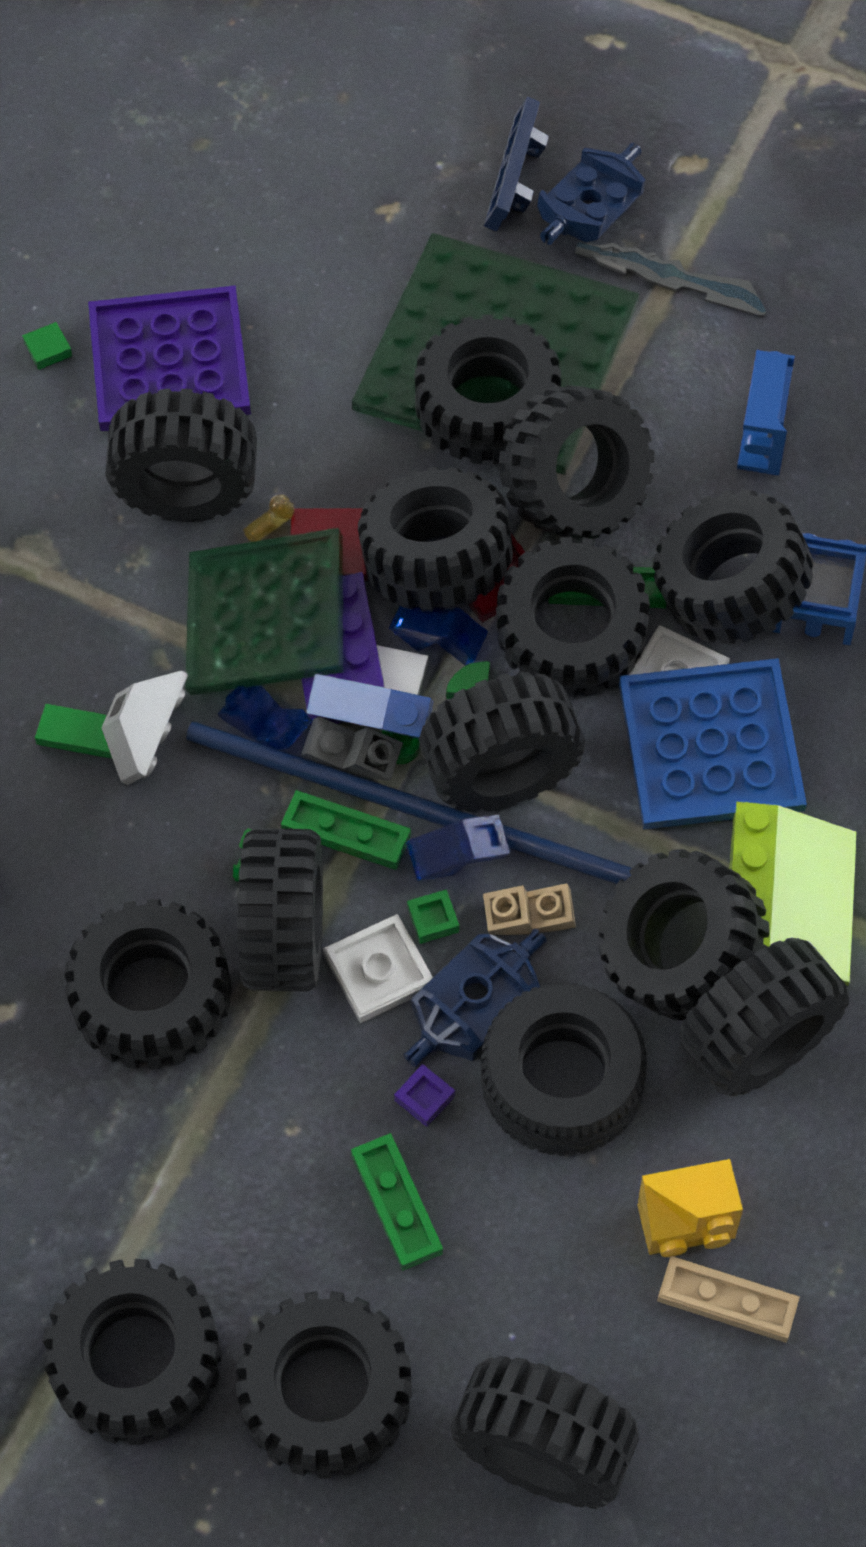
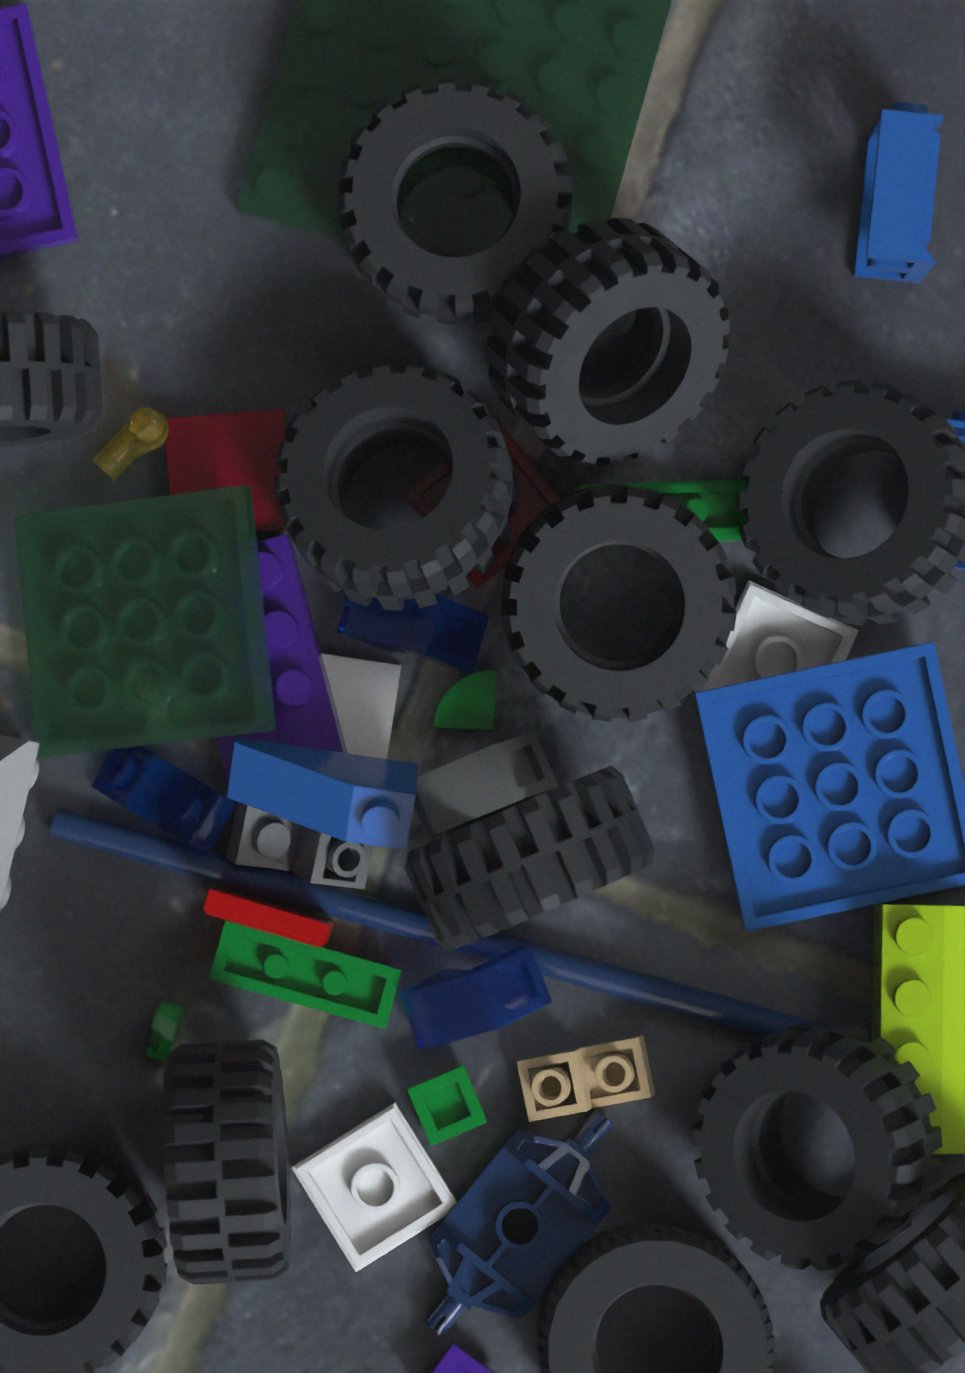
camera: 10 degrees left, 25 degrees up
none -> red tile [203,888,335,948]

